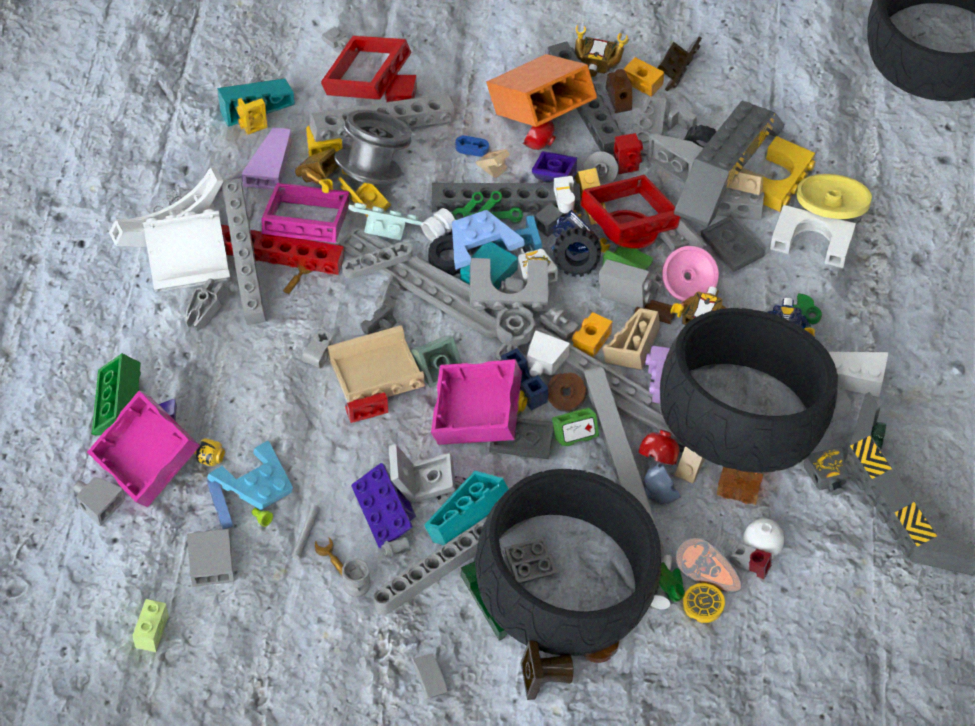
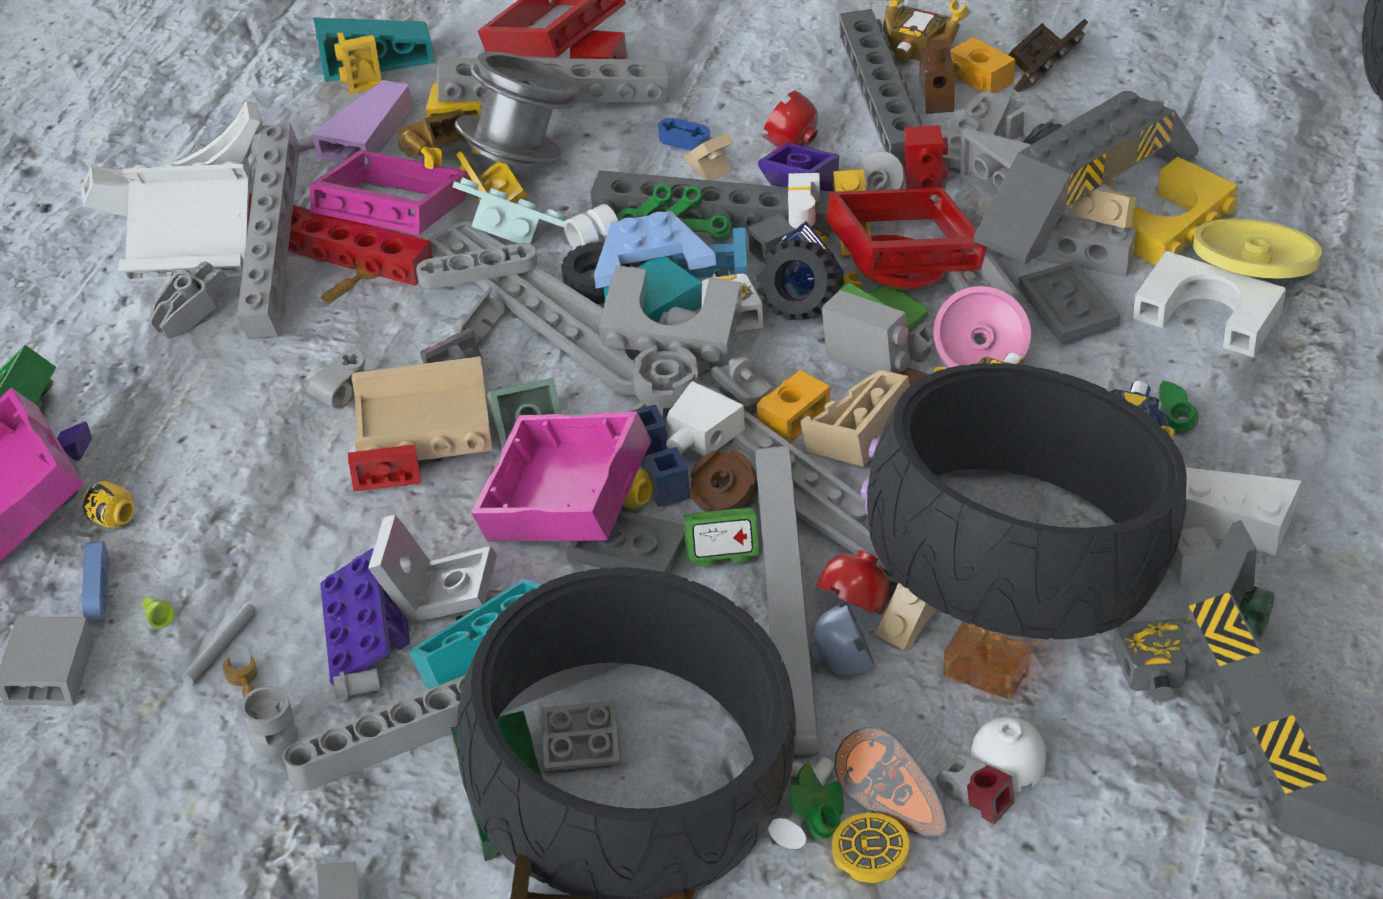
camera: 15 degrees right, 10 degrees down
medium azure wing [207,441,293,510] -> none
orange brick [486,54,597,127] -> none

